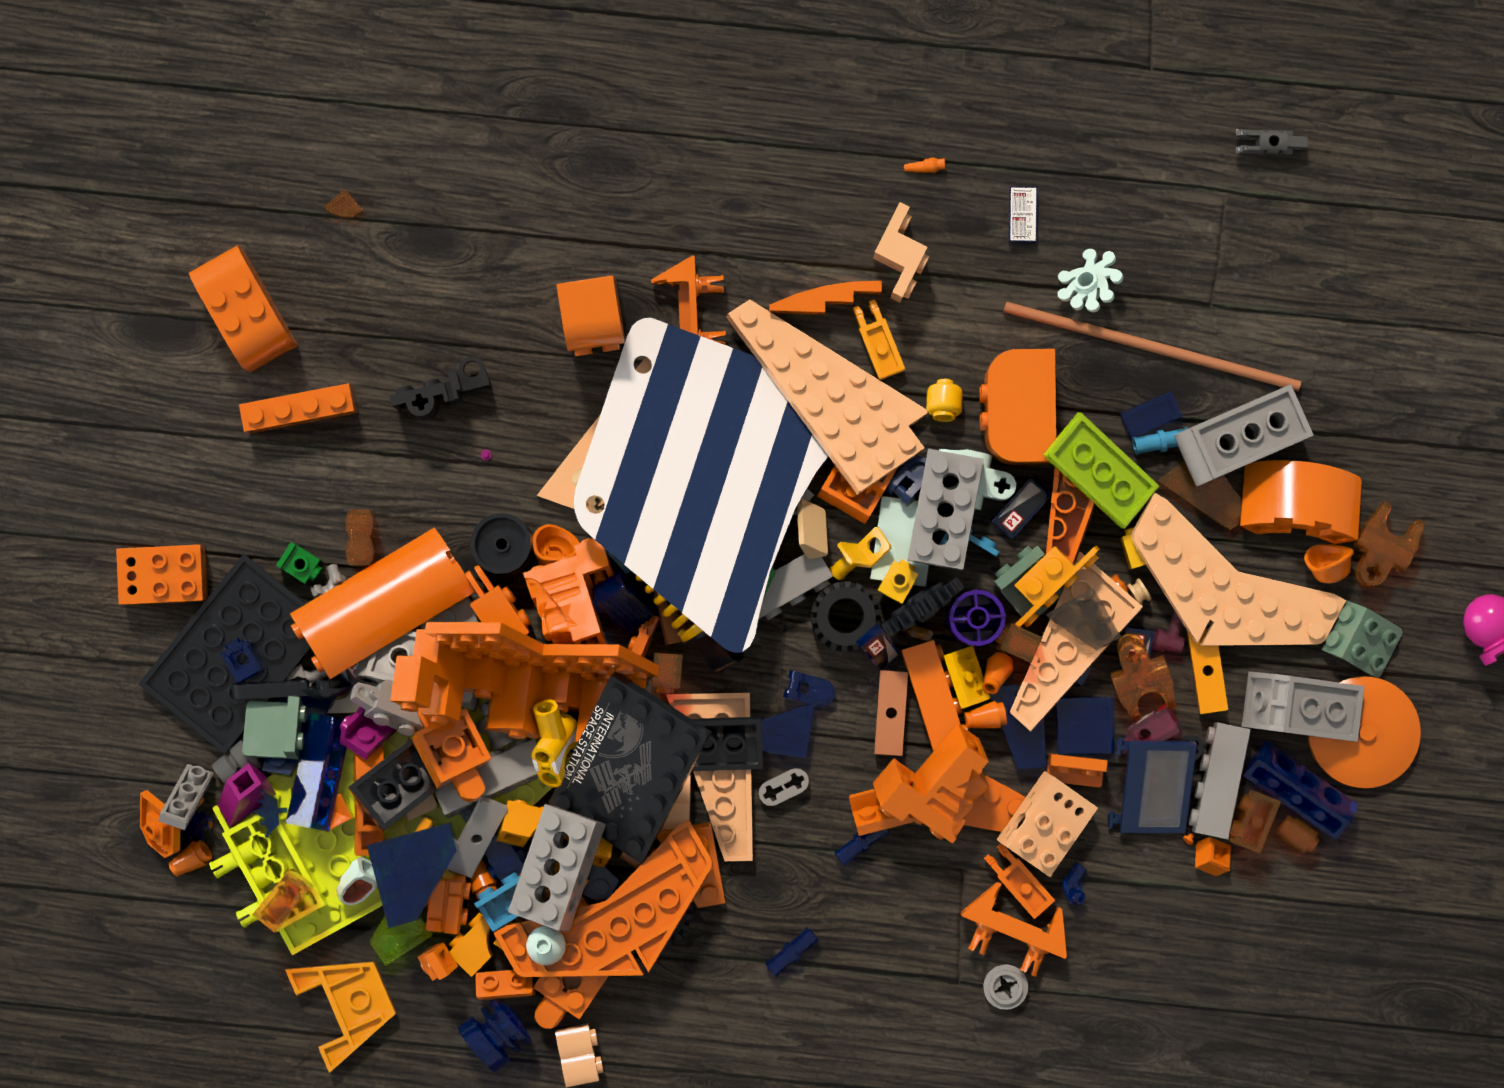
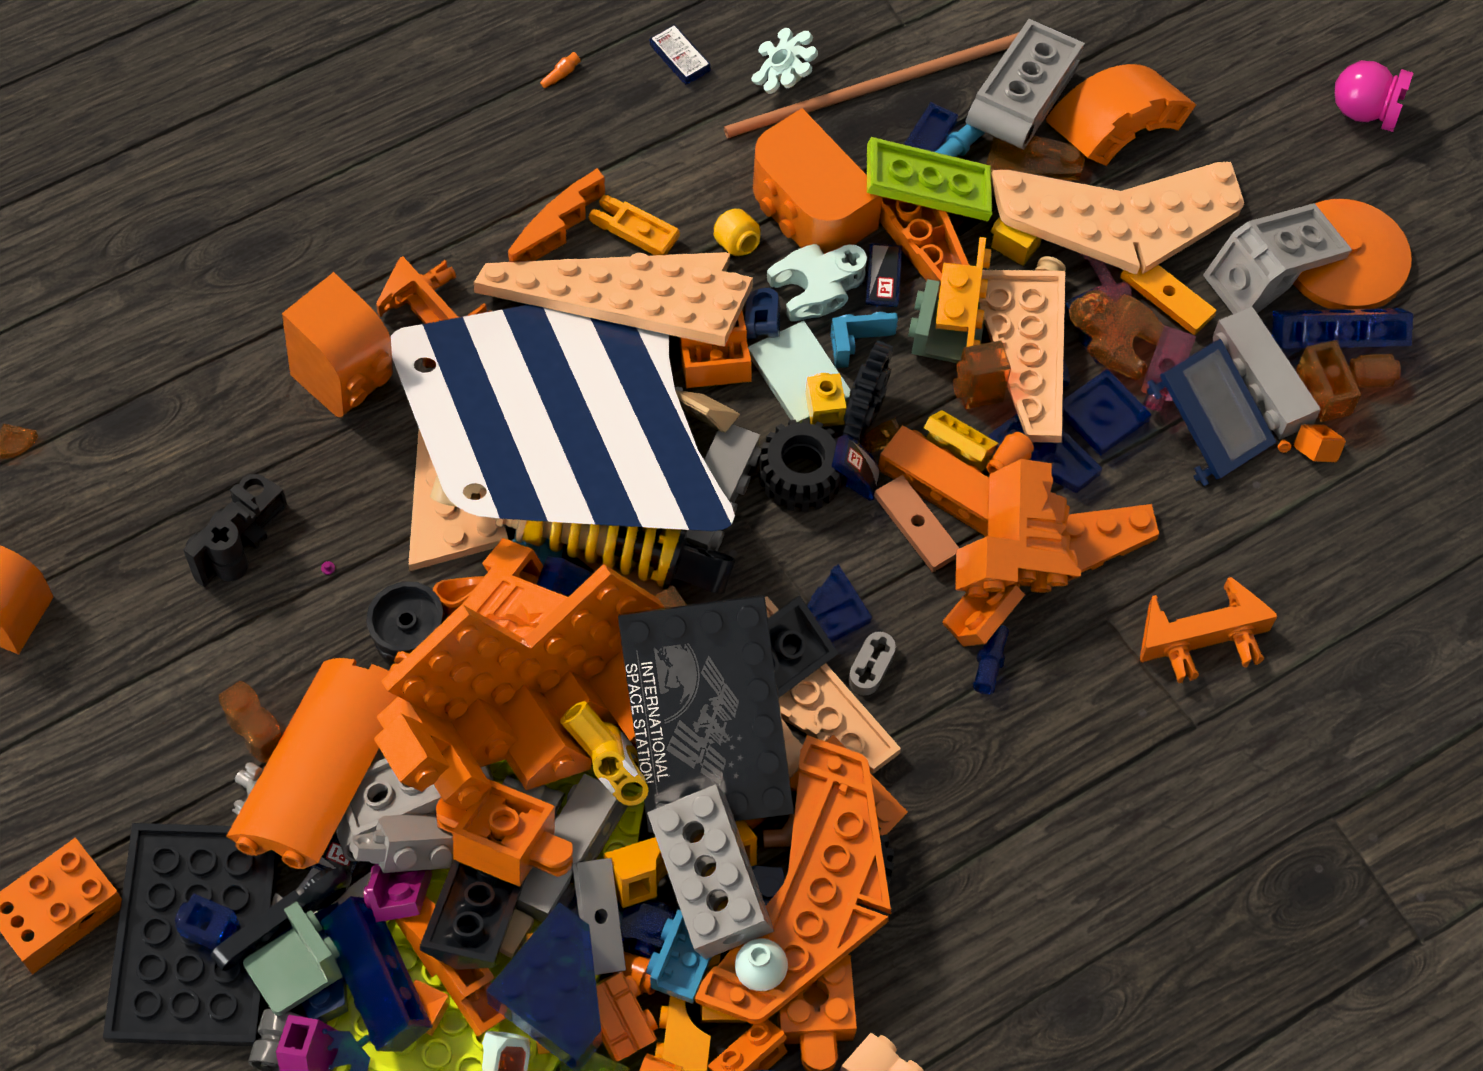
camera: 45 degrees left, 25 degrees down
orange brick [239,383,358,434] -> none
green brick [276,542,323,584] -> none
clear blue pin [765,927,819,977] -> none
clear blue plate [783,670,835,706] -> none
yellow bracket [829,527,892,581] -> none
light nougat bracket [873,202,929,303] -> none
light grey brick [908,449,984,571] -> none
dark purple cylinder [946,590,1006,646] -> none
orange cone [982,652,1014,694] -> none
light grey gear [983,964,1028,1010] -> none
orange hinge [984,843,1055,919] -> none
light nougat piece [997,771,1098,877] -> none
clear smoke wing [1046,588,1122,651] -> none
orange bracket [1047,753,1107,787] -> none
clear blue arm [1063,862,1087,906] -> none
orange helmet [1304,544,1354,584] -> none
sand green bracket [1322,601,1403,678] -> none
clear orange piece [1354,501,1425,587] -> none

